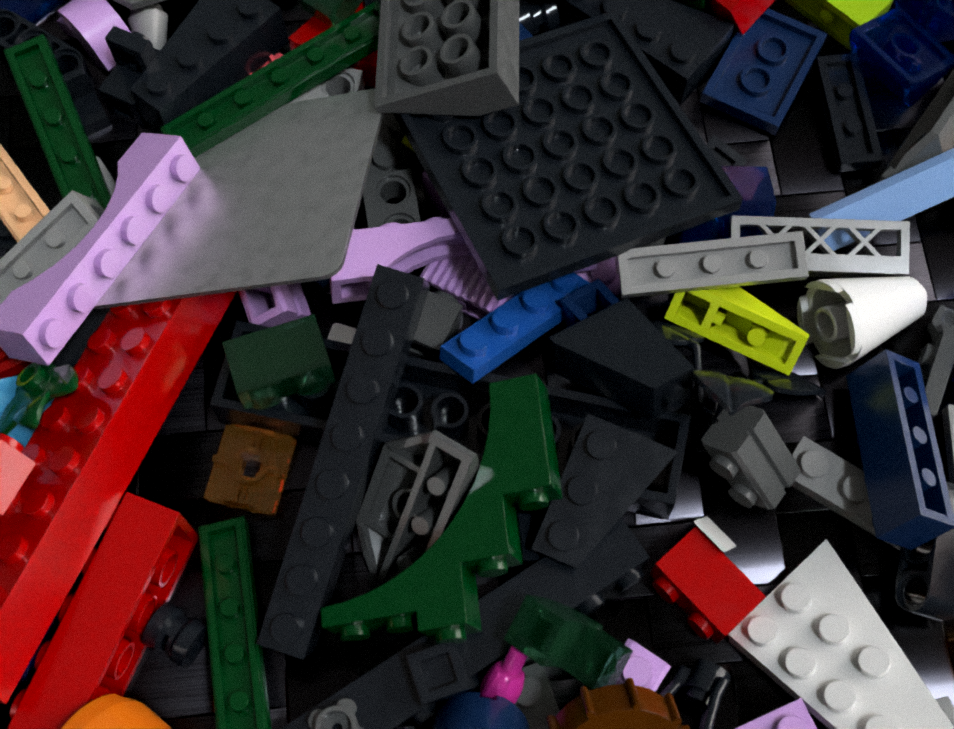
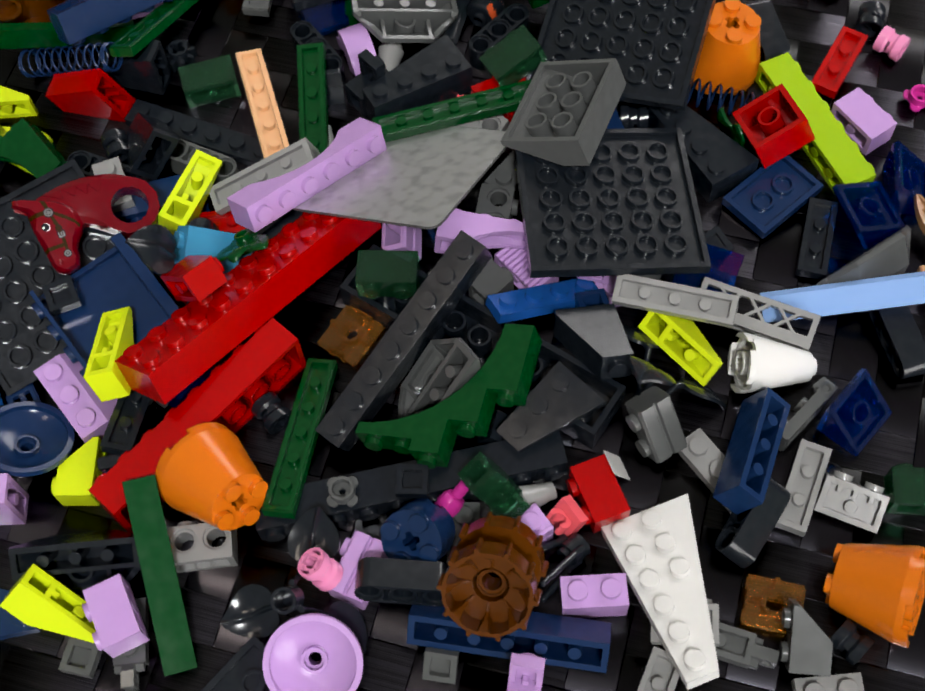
camera: 25 degrees right, 5 degrees down
none -> light grey cone [508,481,557,515]
none -> coral tile [546,495,589,538]

